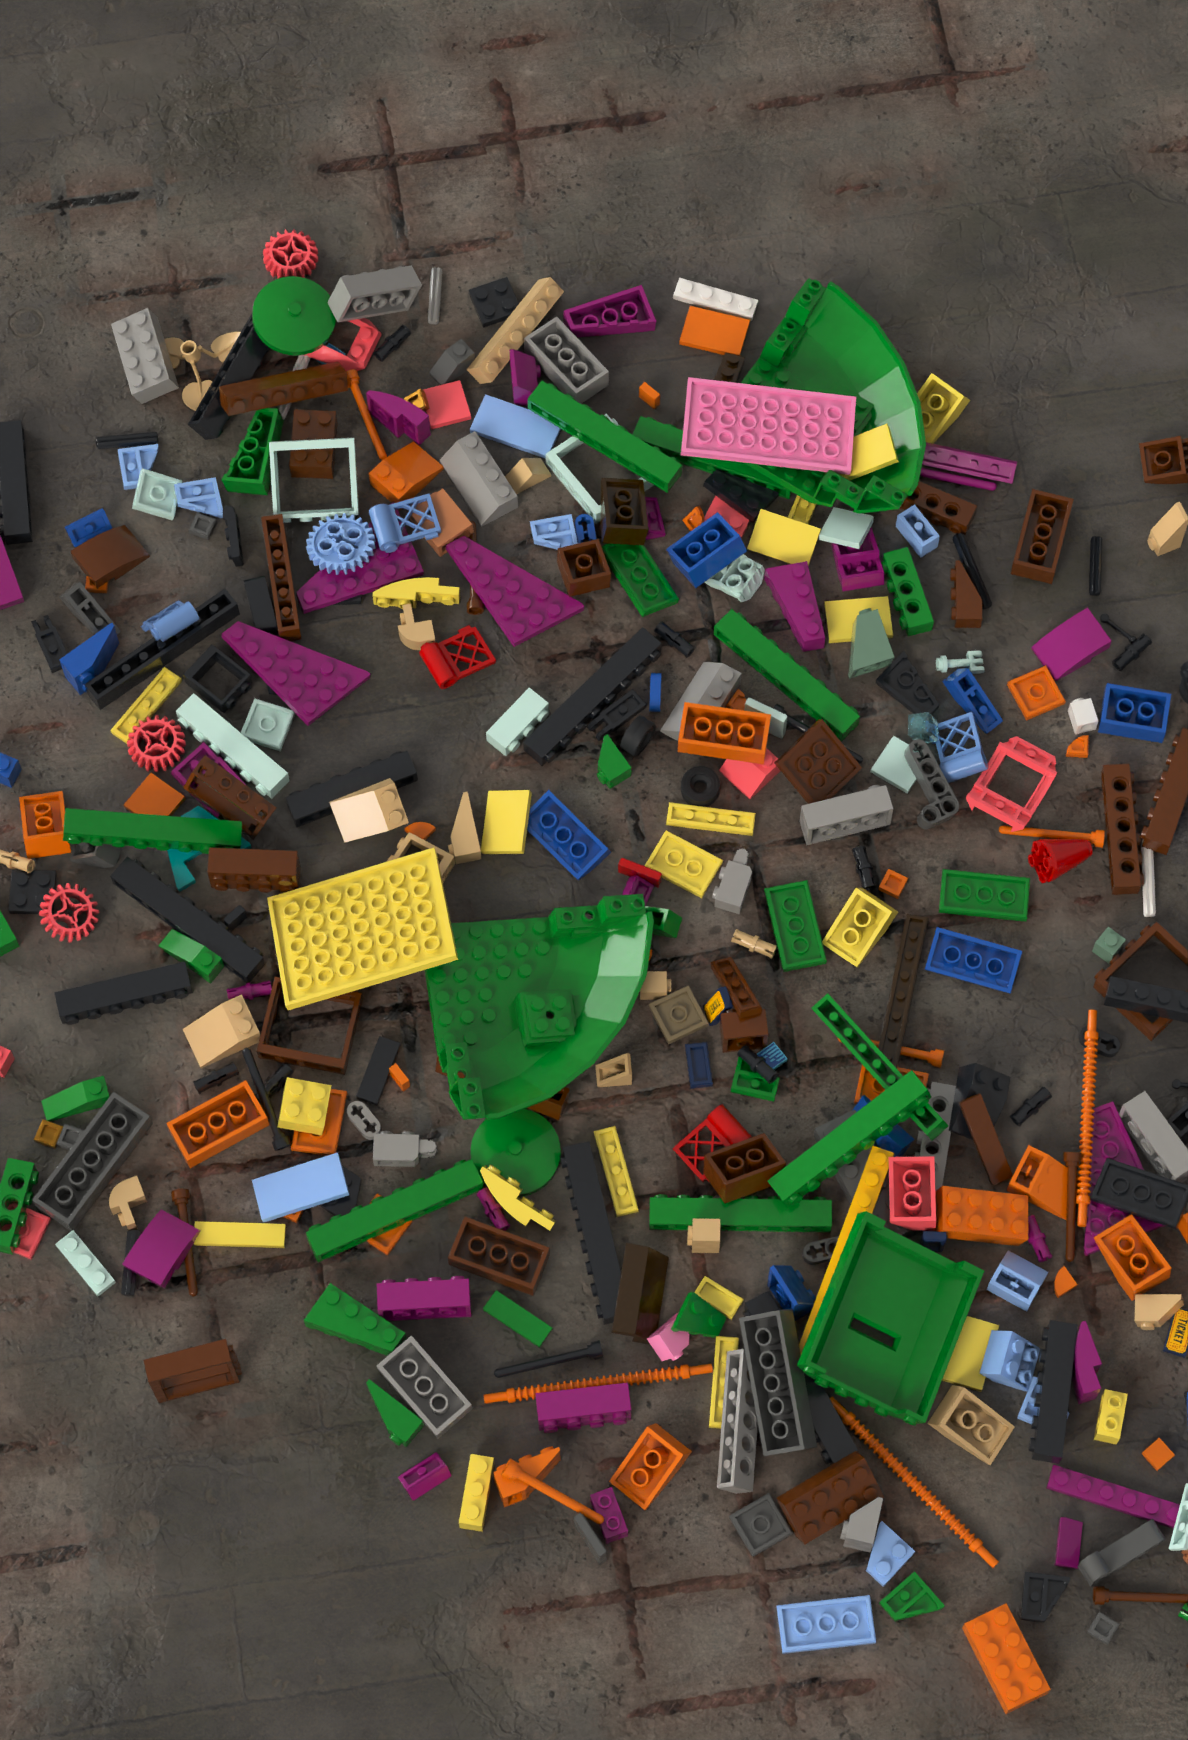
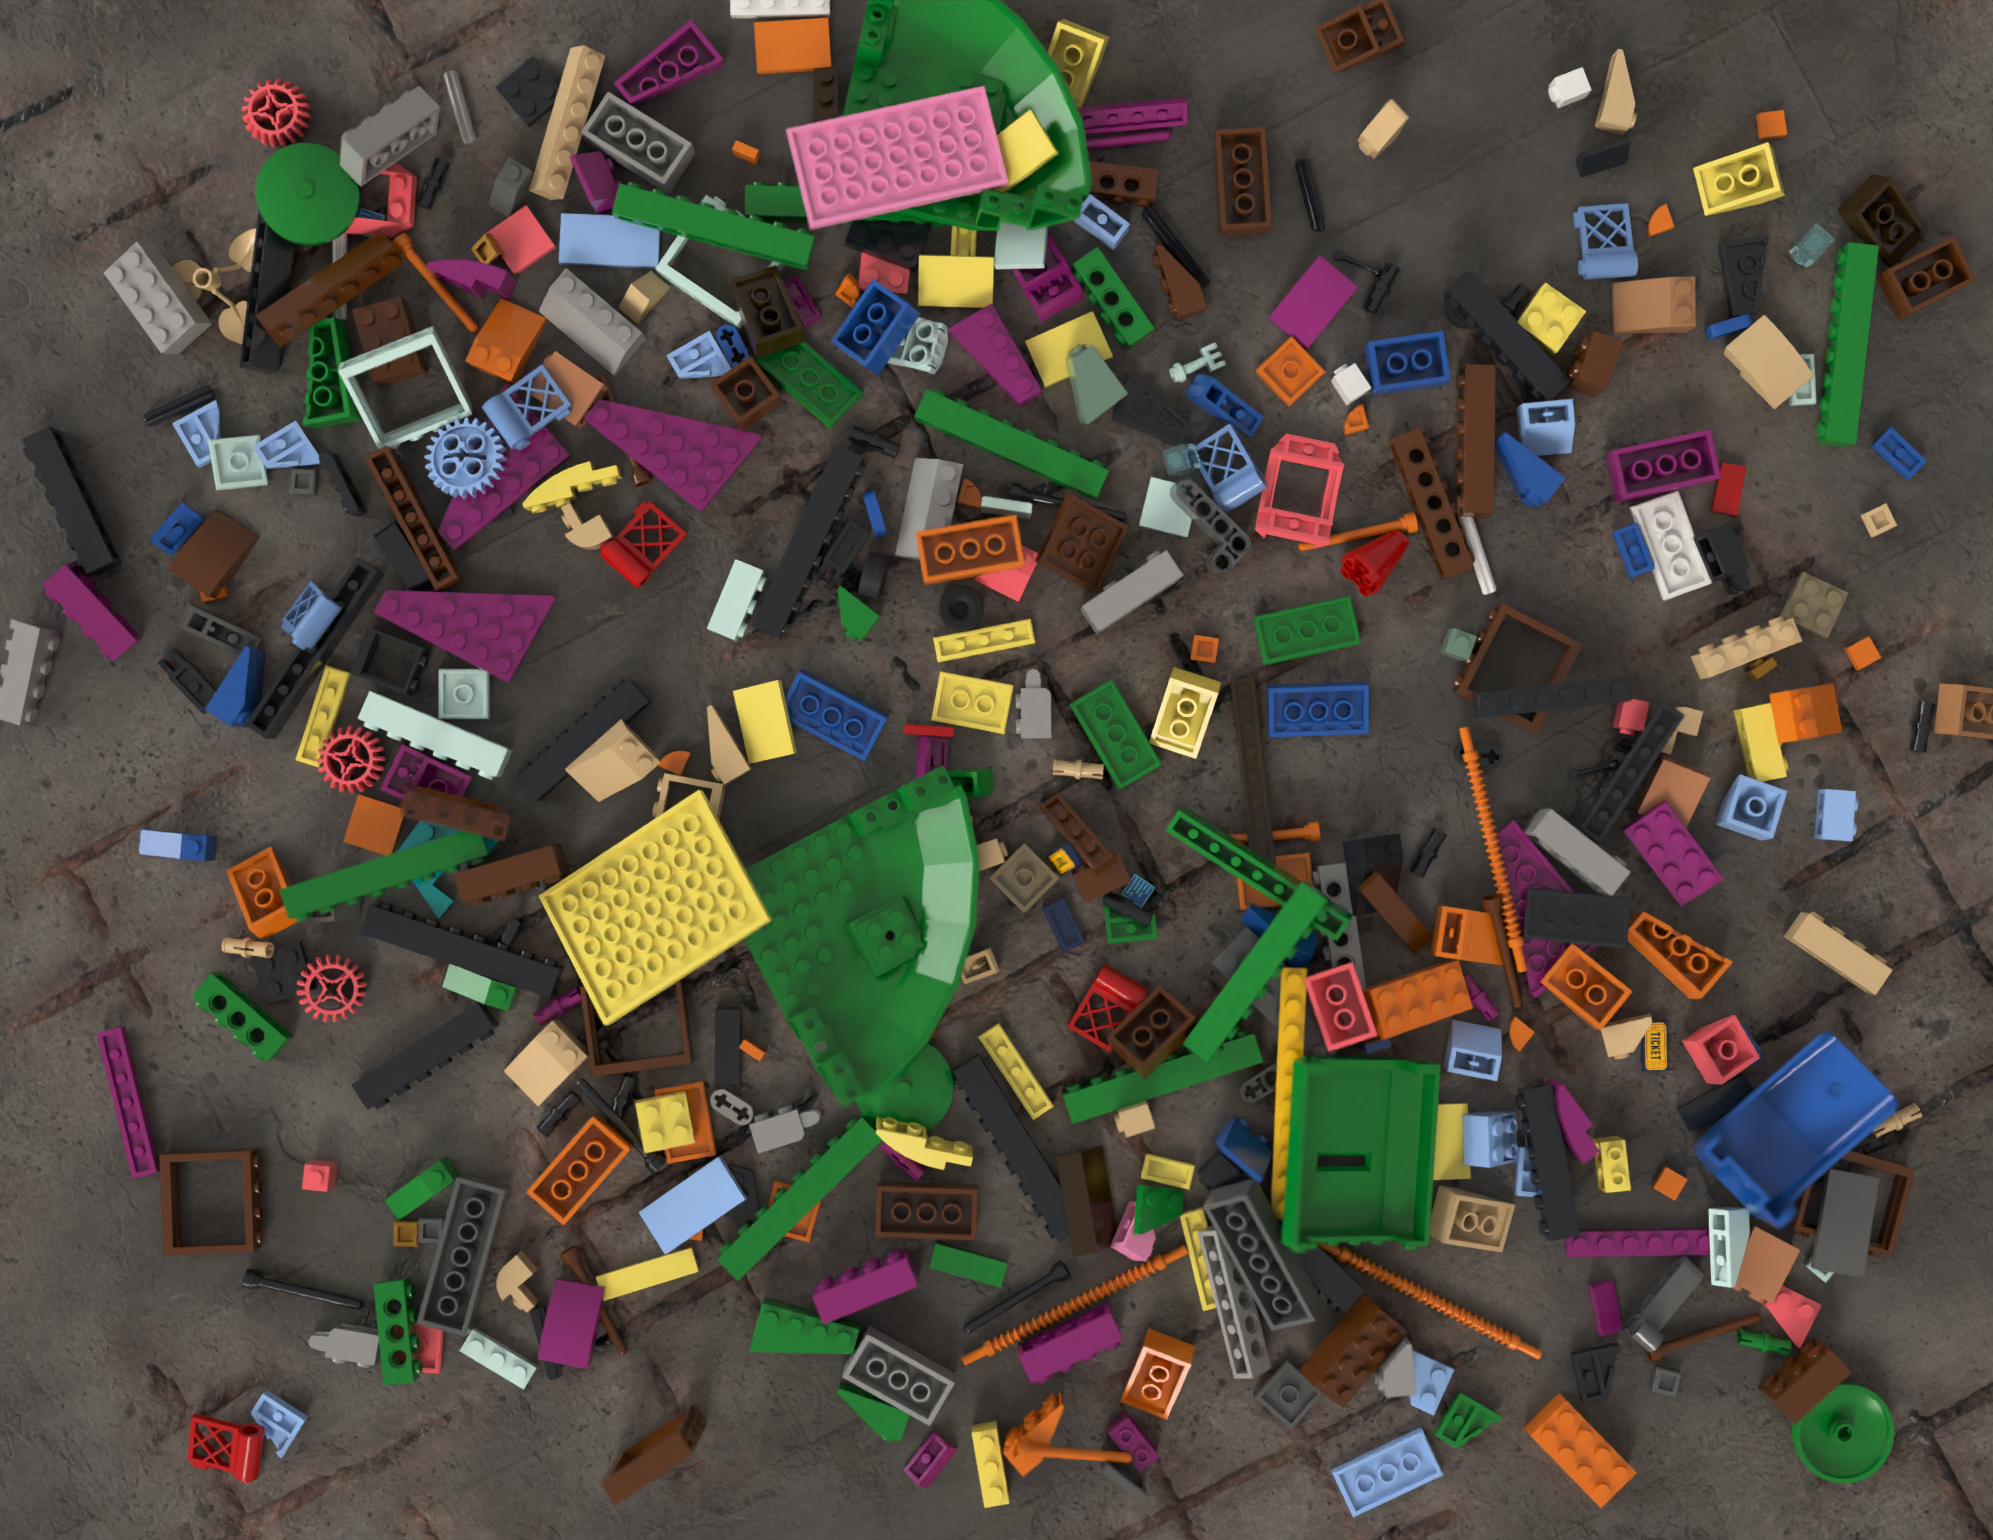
camera: 15 degrees left, 20 degrees up
black pin [852,846,877,891] -> none

